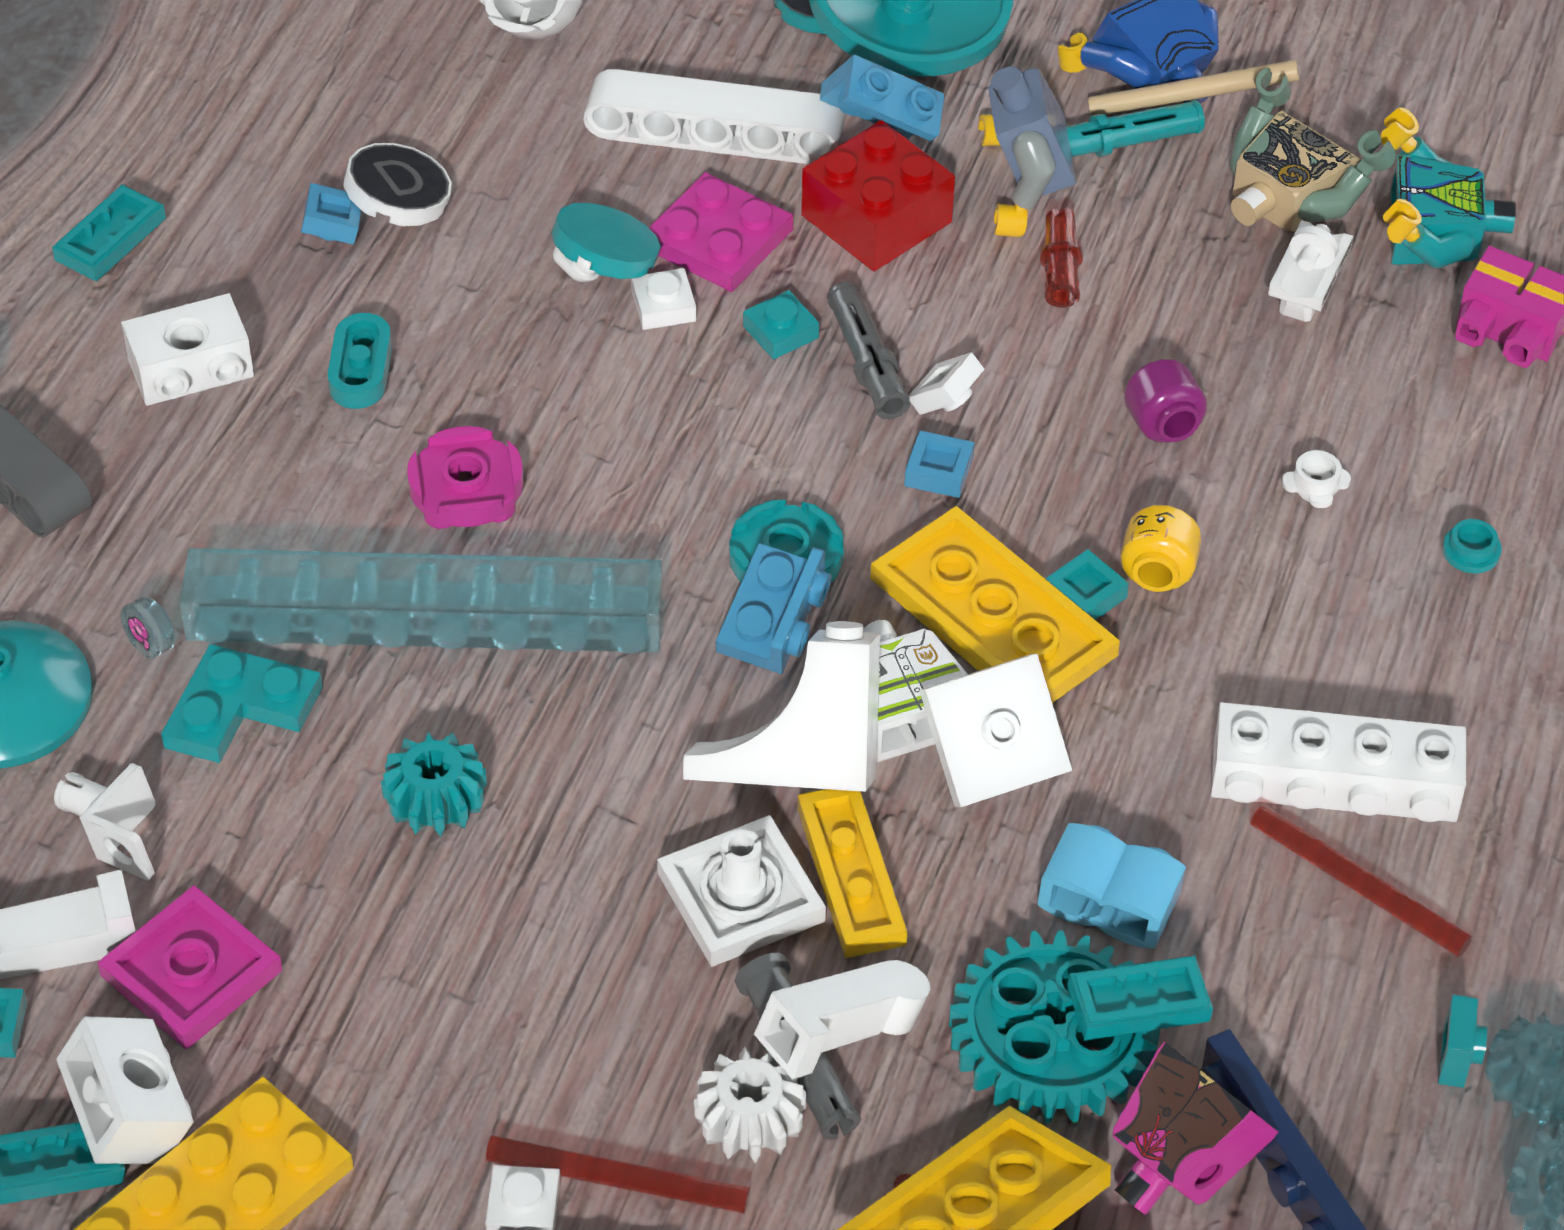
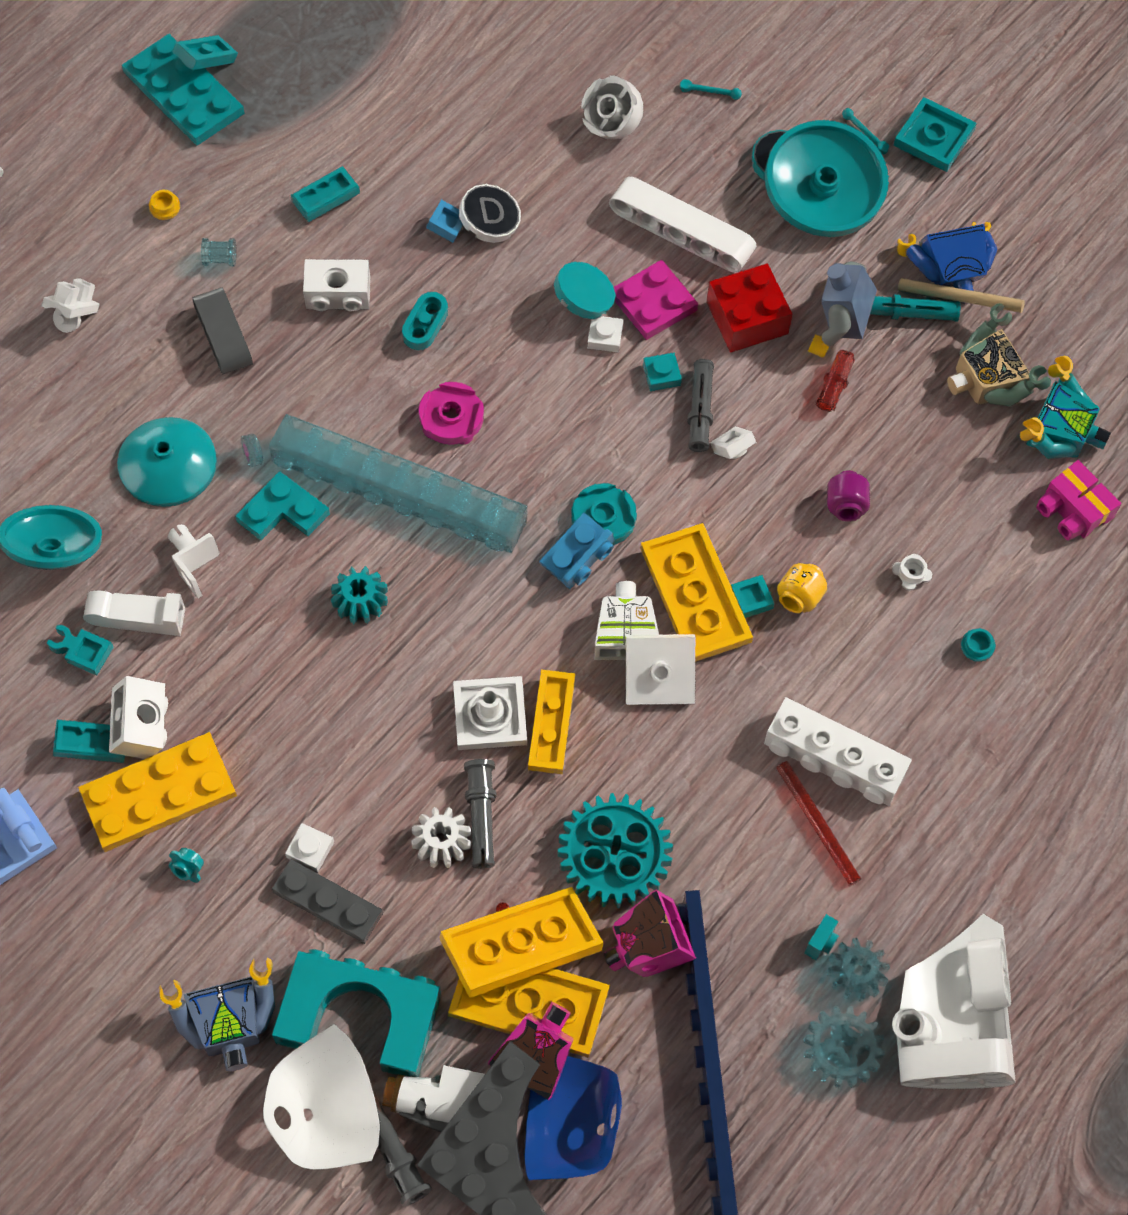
camera: 20 degrees right, 15 degrees up
dark pink plate [97,885,282,1050] -> none
clear red bar [486,1135,751,1214] -> none
white arch [683,621,880,792] -> none
white leg [754,960,931,1080] -> none
dark azure bracket [820,55,944,141] -> none
dark azure plate [904,430,975,498] -> none
medium azure brick [1037,823,1186,949] -> none
teal plate [1067,955,1213,1040] -> none
white hips [1268,220,1353,322] -> none

